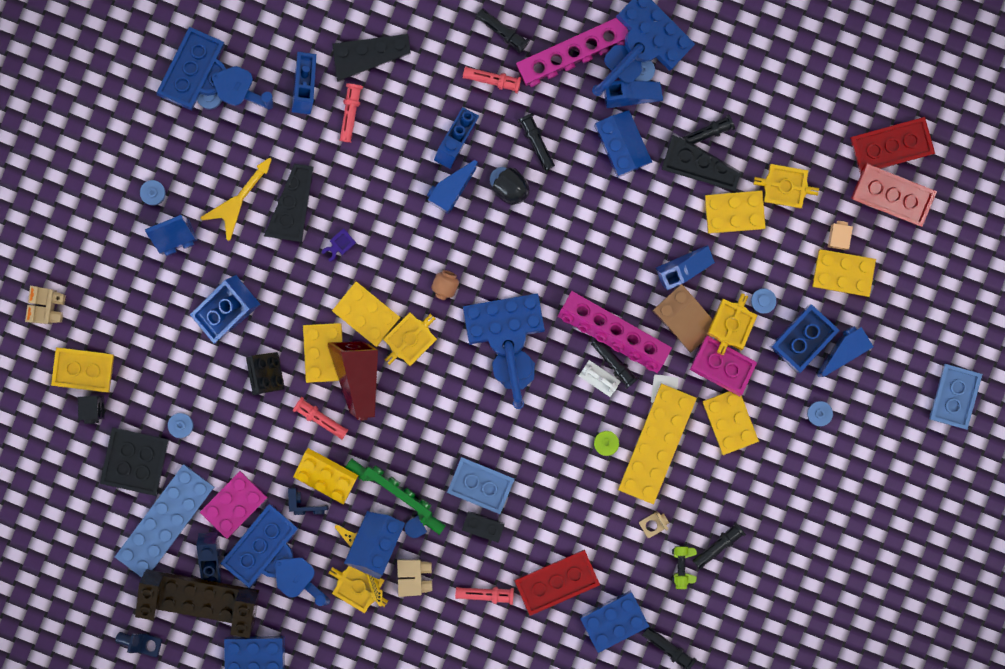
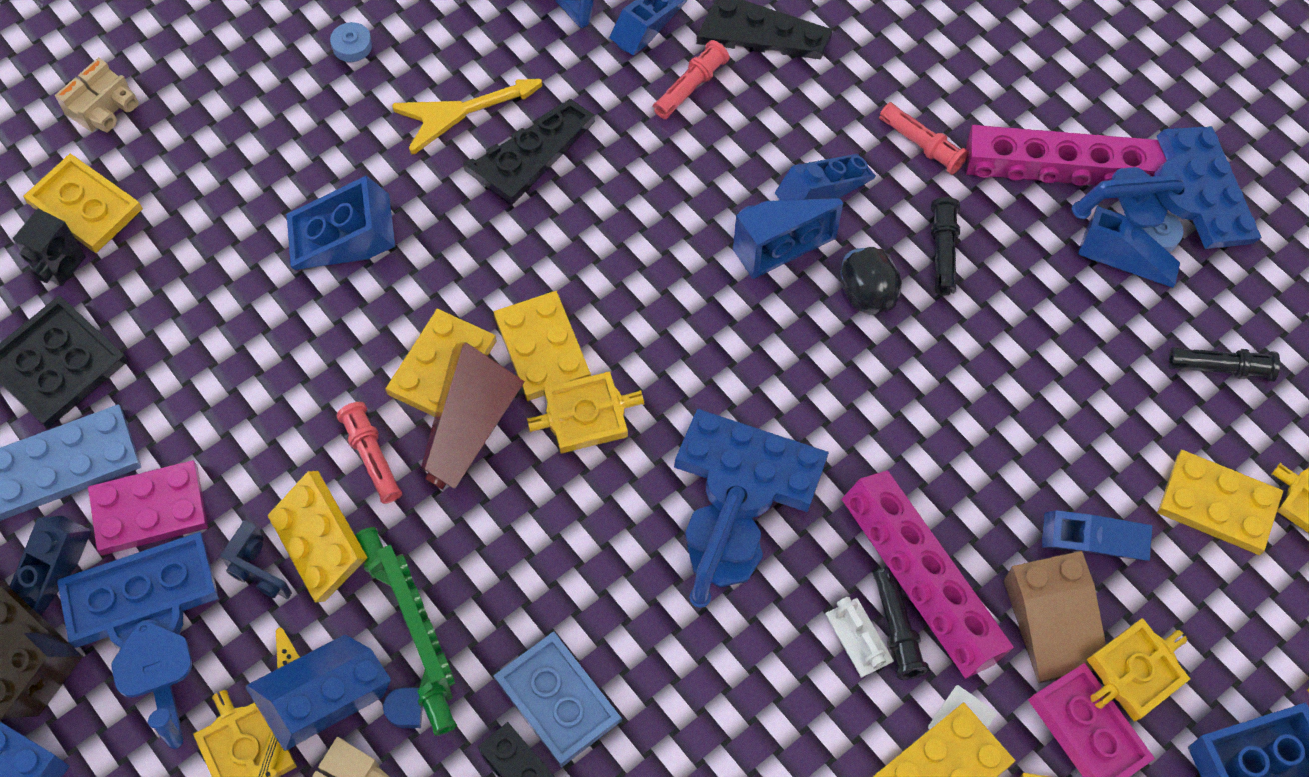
camera: 30 degrees right, 25 degrees down
blue slope [145,215,197,256] -> none
medium blue wheel [168,413,194,438] -> none
black bracket [246,352,285,395] -> none
dark purple plate [322,228,356,262] -> none
nougat head [431,270,459,300] -> none
black pin [476,8,530,54] -> none
blue slope [594,110,652,178] -> none
lime wheel [594,431,619,456] -> none
black wing [662,133,741,191] -> none
medium blue wheel [751,289,776,314] -> none

